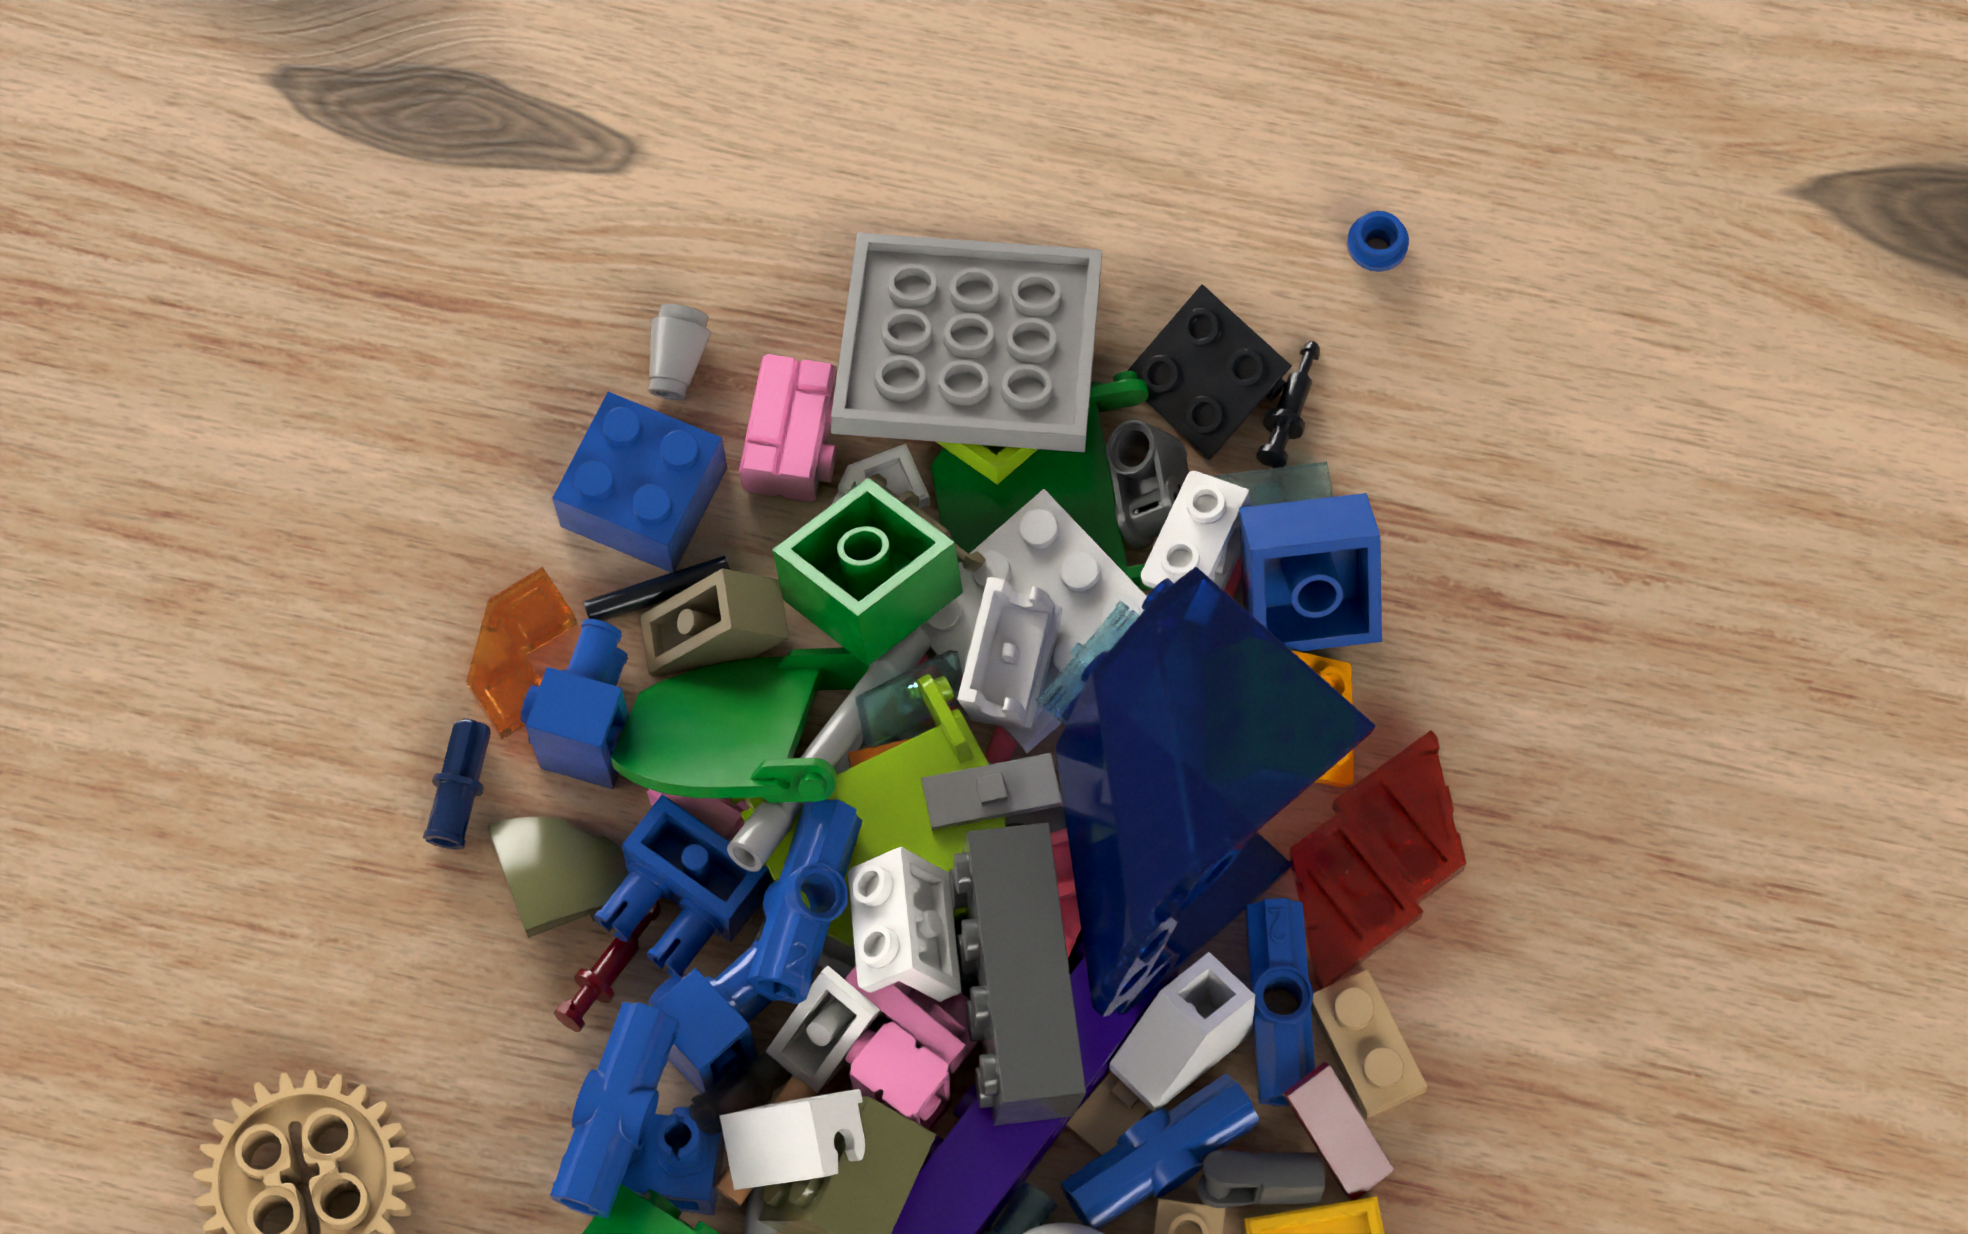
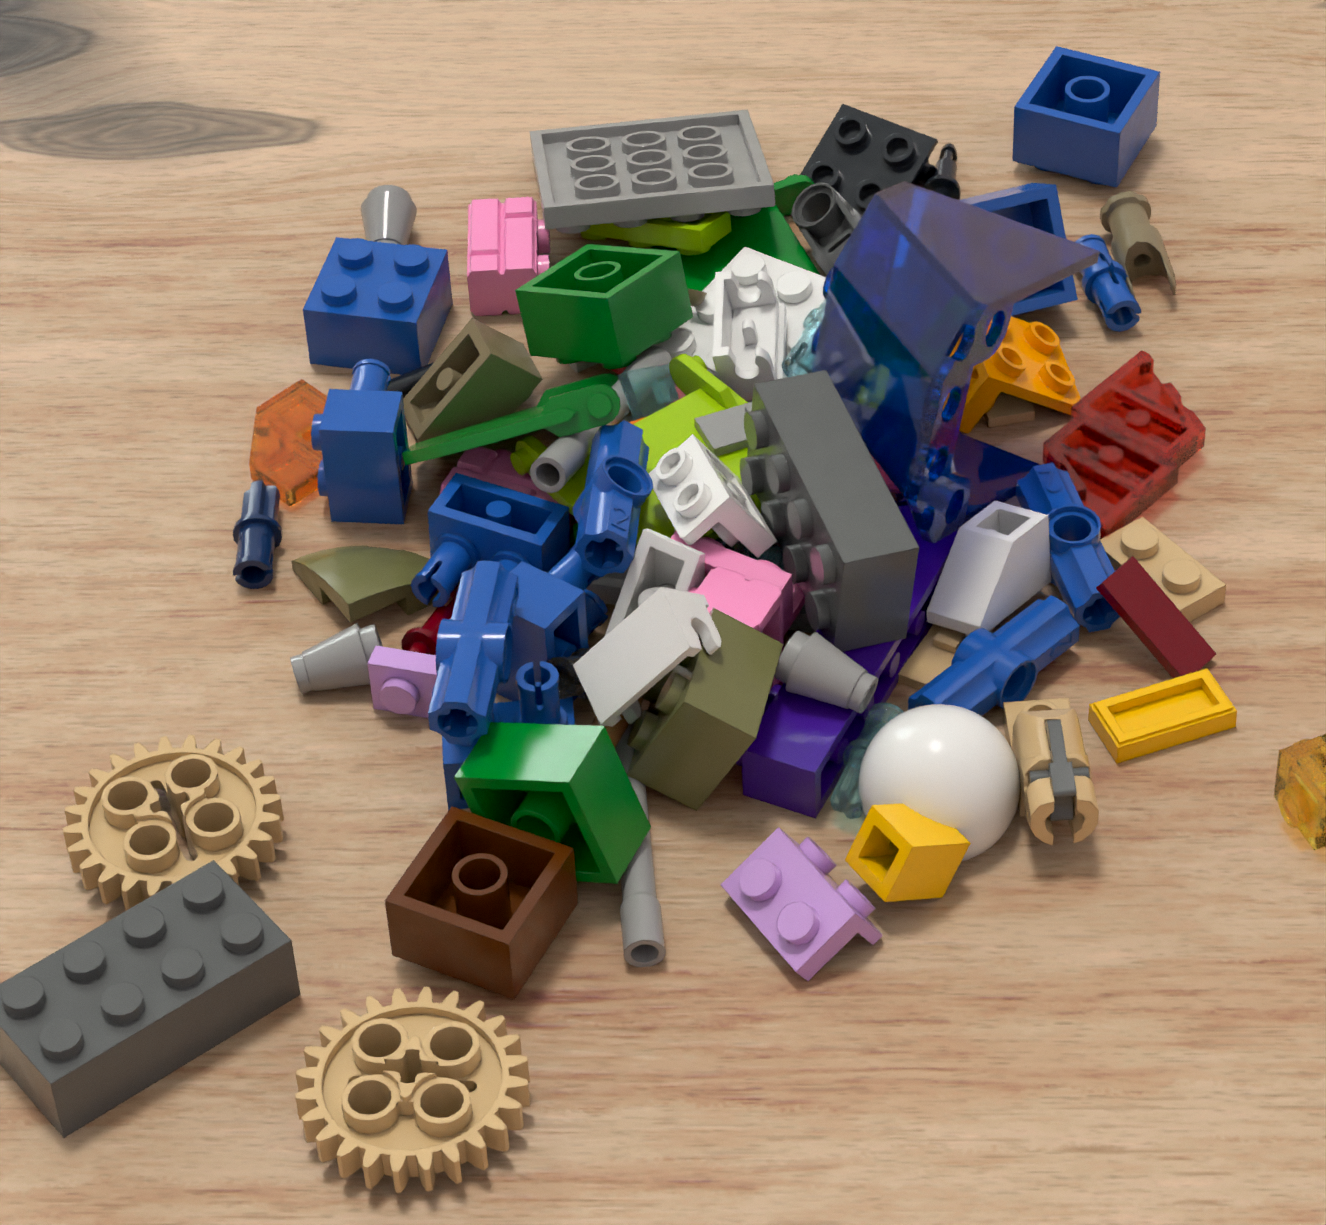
camera: 10 degrees left, 25 degrees down
dark grey bar [1197,1150,1325,1208] -> none
blue plate [1347,211,1409,272] -> none
none -> light grey cone [290,623,383,694]
none -> lavender bracket [367,646,437,718]
none -> light grey cone [774,631,879,714]
none -> blue brick [1012,46,1160,188]
none -> blue pin [1070,234,1141,332]
none -> dark tan piece [1100,191,1177,300]

